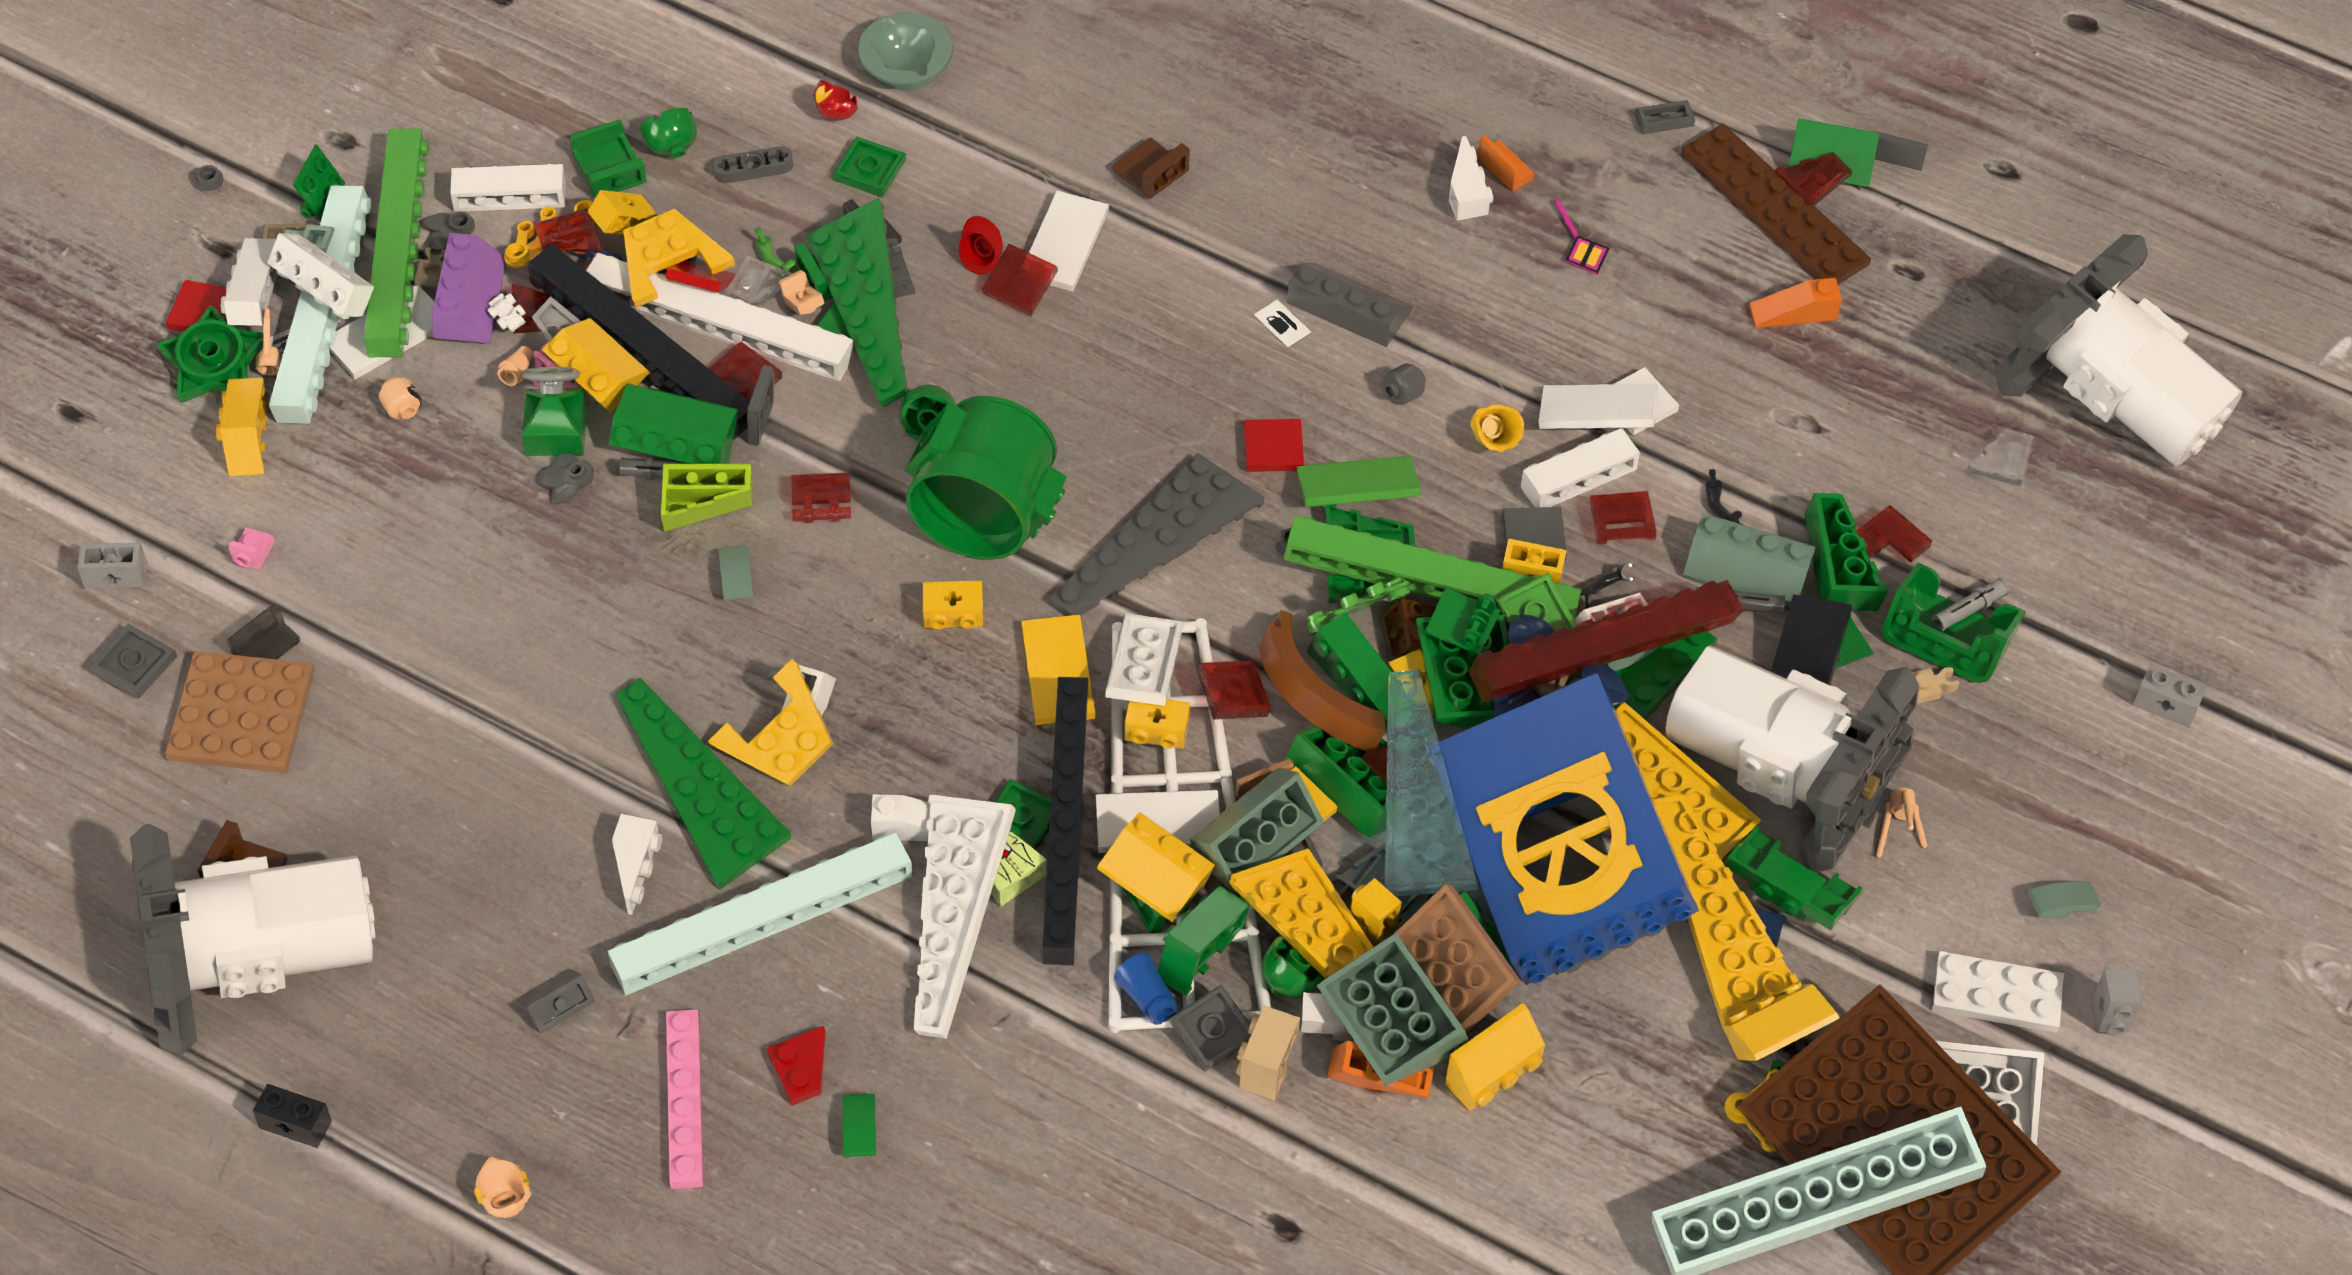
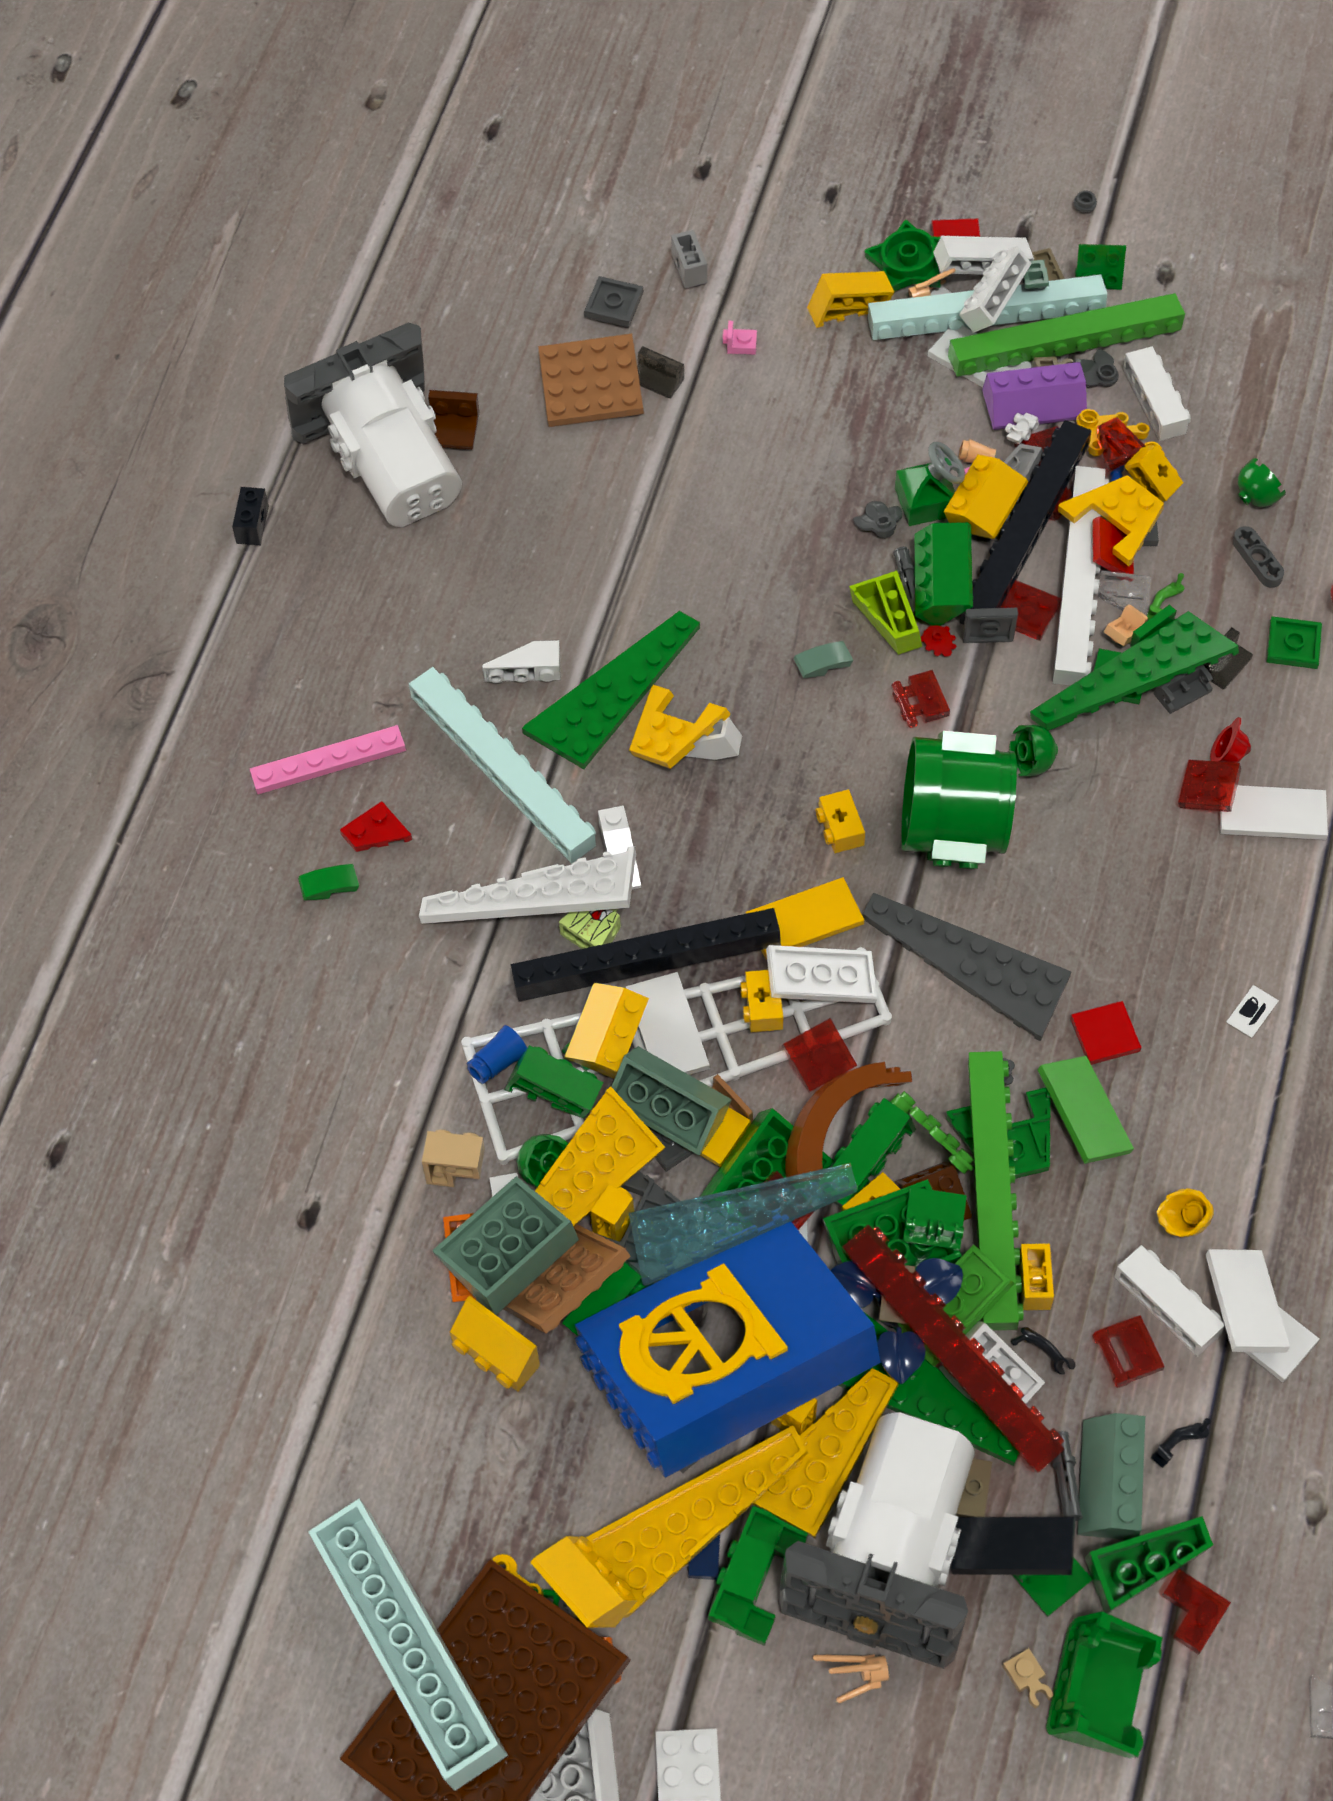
camera: 80 degrees right, 5 degrees up
light nougat head [379,377,422,420] -> none
light nougat hair [474,1157,532,1219] -> none
dark grey panel [517,969,596,1034] -> none
green panel [569,120,647,199] -> none
green tile [995,779,1051,850] -> none
dark grey tile [1169,984,1252,1072] -> none
dark grey slope [1287,262,1413,347] -> none
dark grey head [1383,363,1426,405] -> none
dark grey tile [1502,507,1567,560] -> none
light grey pin [1931,578,2010,632] -> none
none -> red piece [921,625,957,657]

